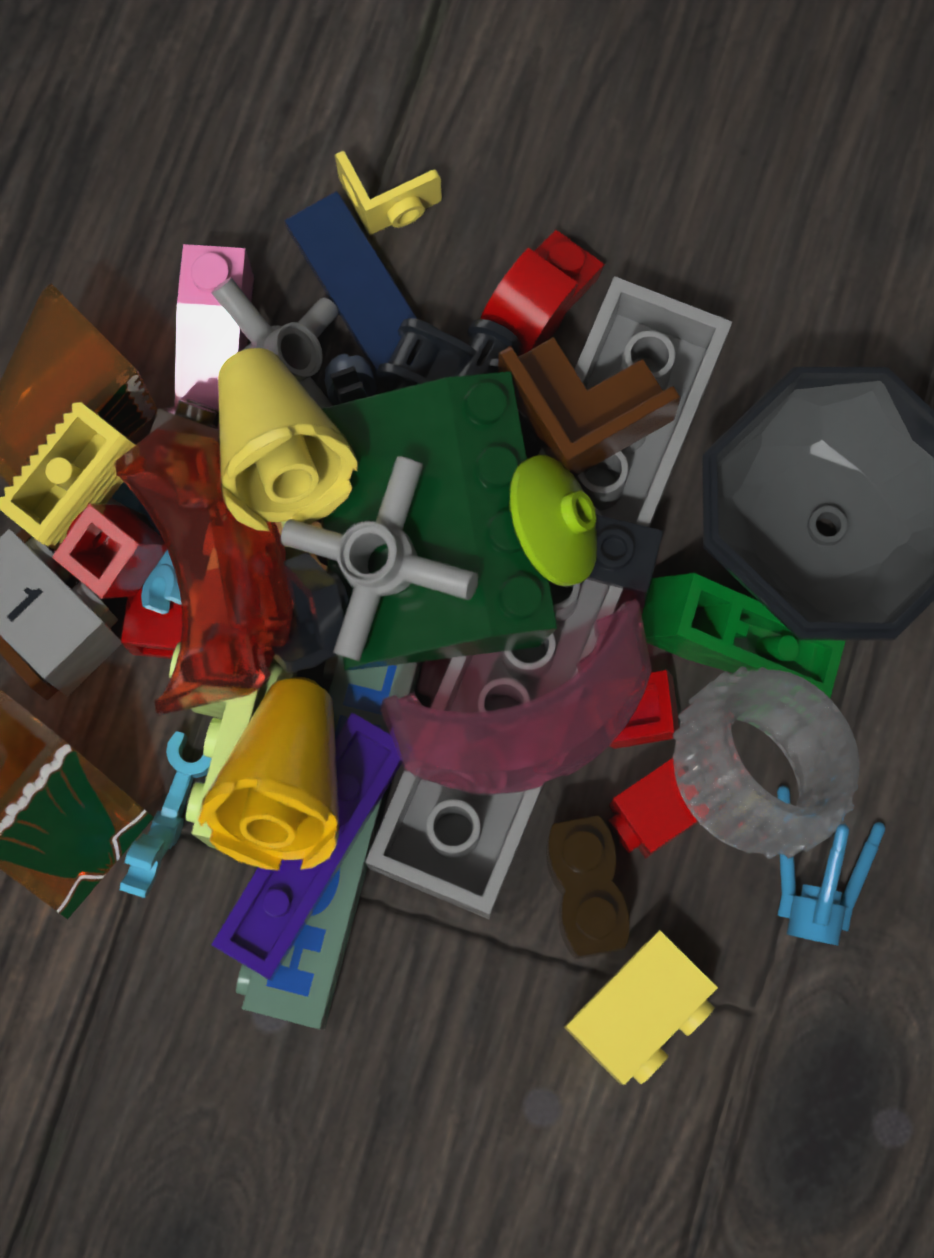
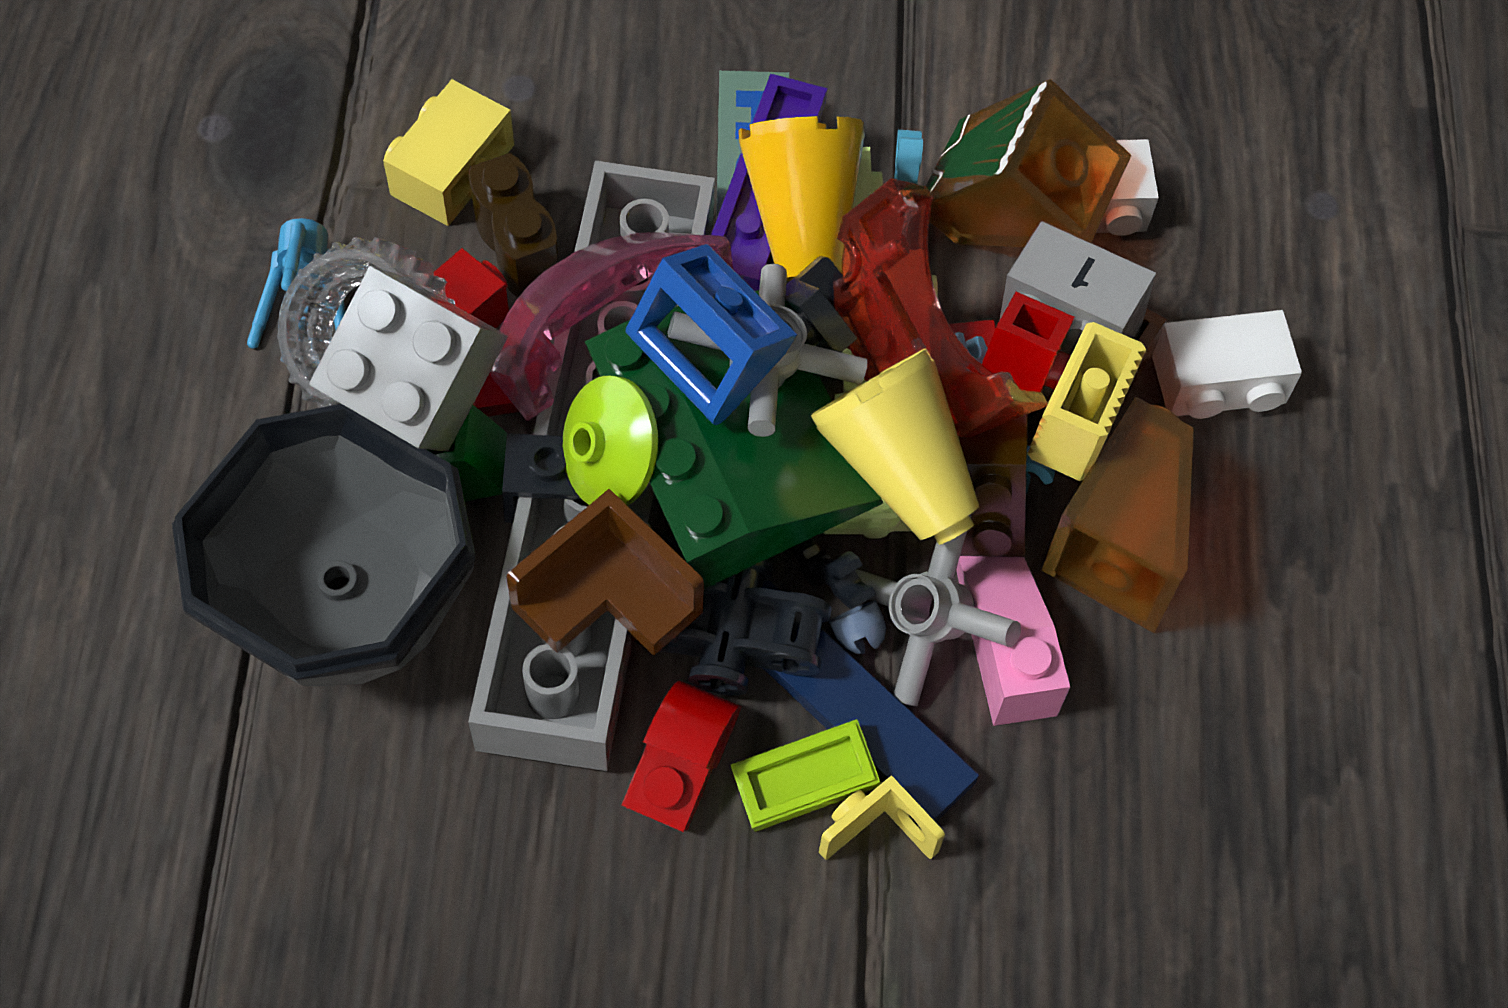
camera: 160 degrees right, 15 degrees down
none -> brick [309,266,508,452]
none -> blue tile [625,244,797,425]
none -> lime tile [731,719,881,832]

